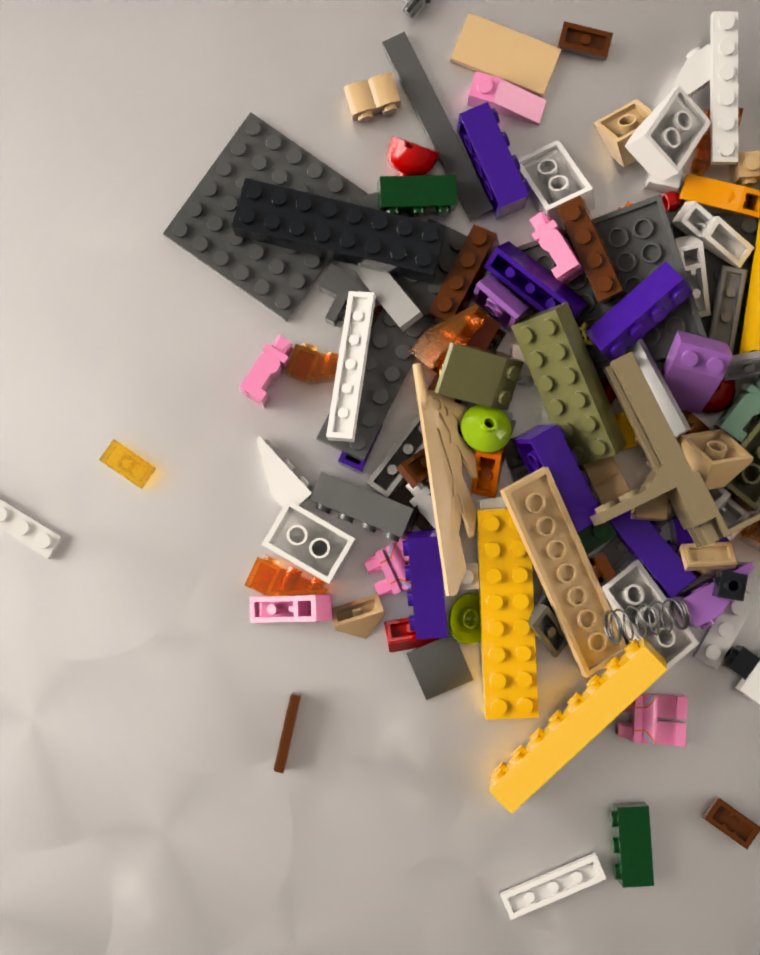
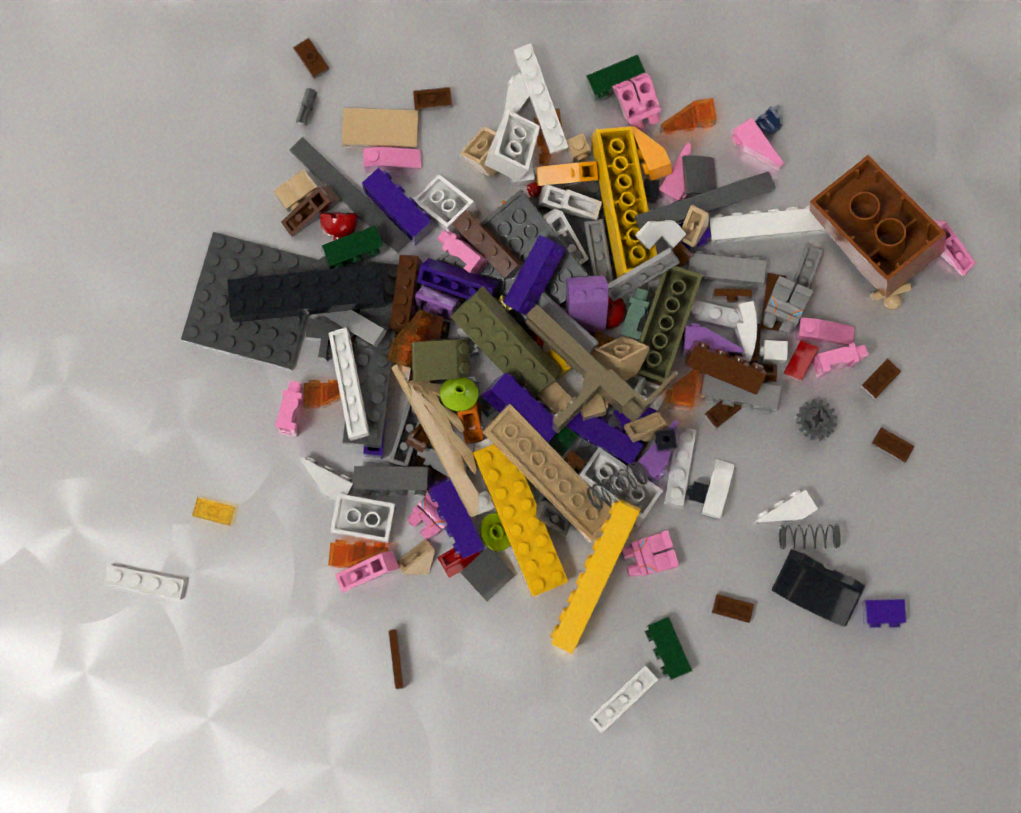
camera: 25 degrees left, 5 degrees down
none -> reddish brown slope [281,185,340,237]

